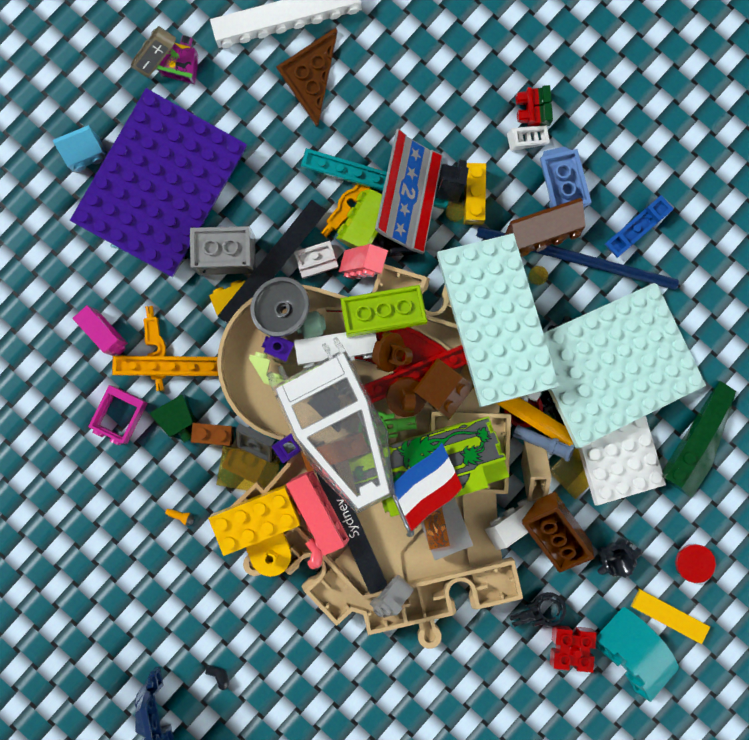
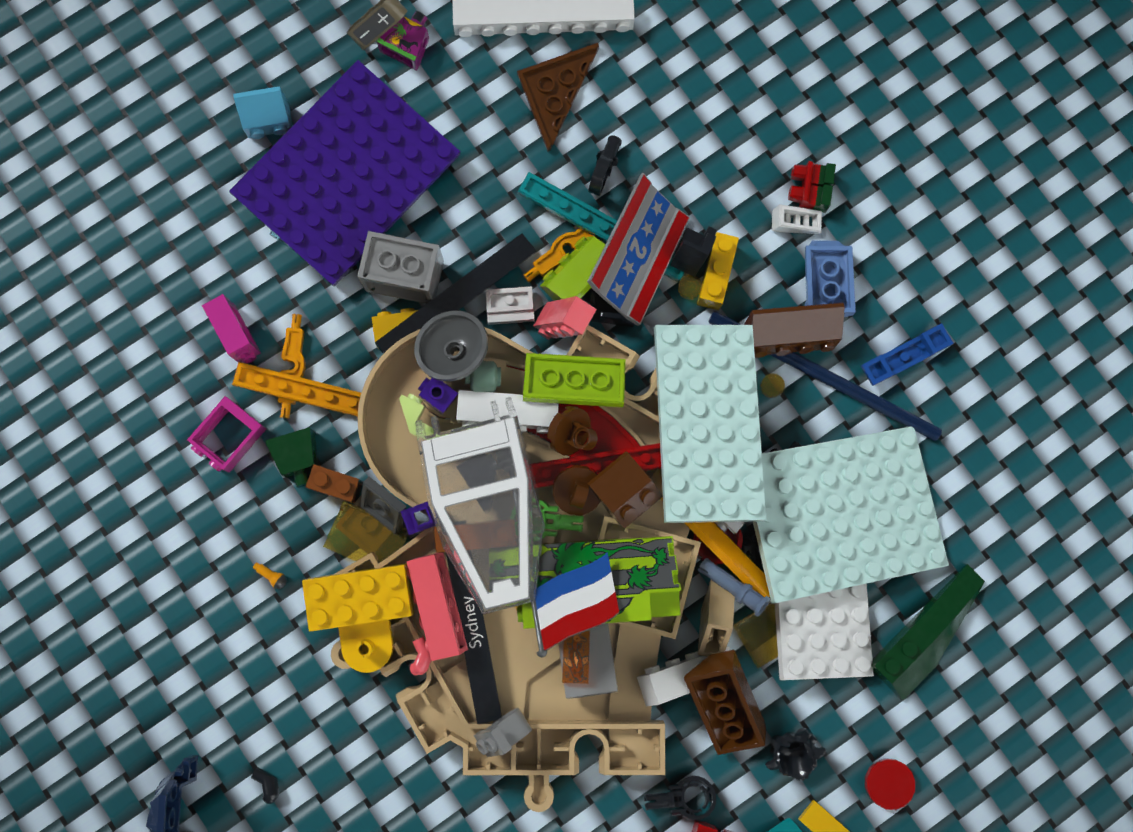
camera: 10 degrees right, 5 degrees down
none -> black pin [588,135,622,196]

